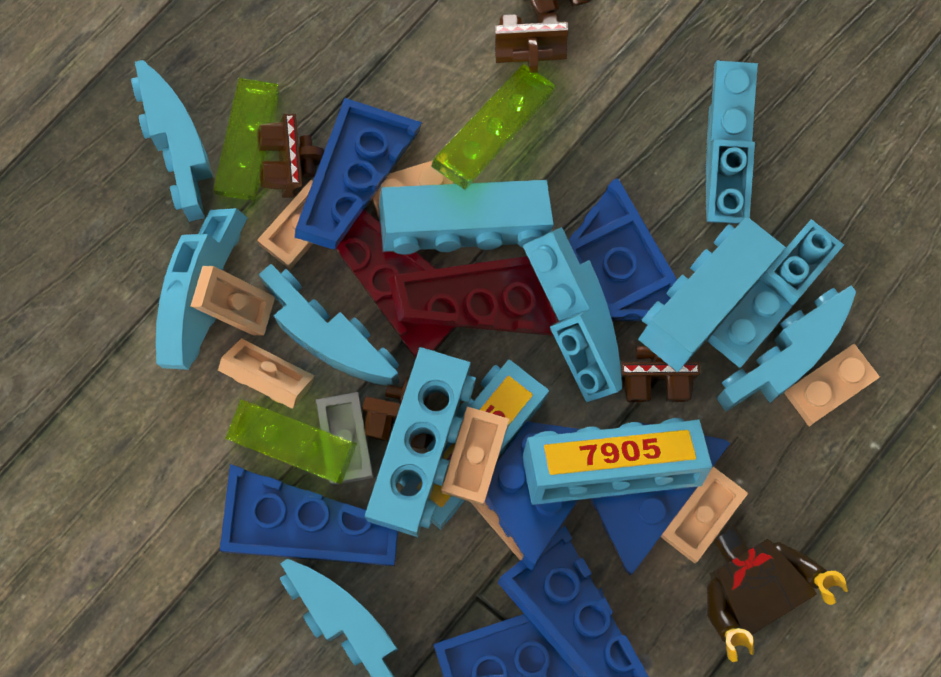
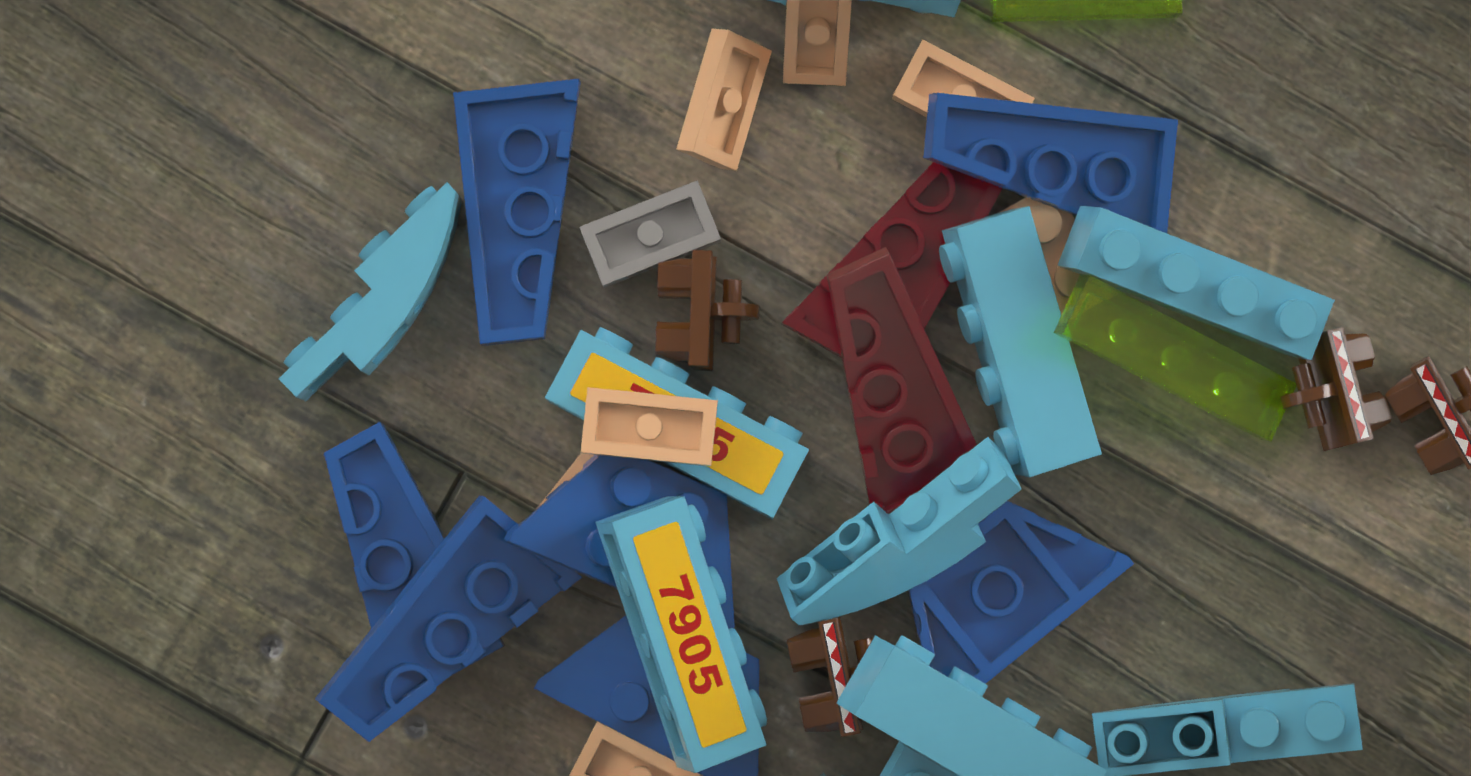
camera: 80 degrees right, 10 degrees up
clear neon green tile [225,399,357,484] -> none
reddish brown hips [257,114,324,198] -> none
medium azure slope [258,264,400,386] -> none
medium azure brick [365,347,476,537] -> none
none -> medium azure brick [1057,206,1335,360]

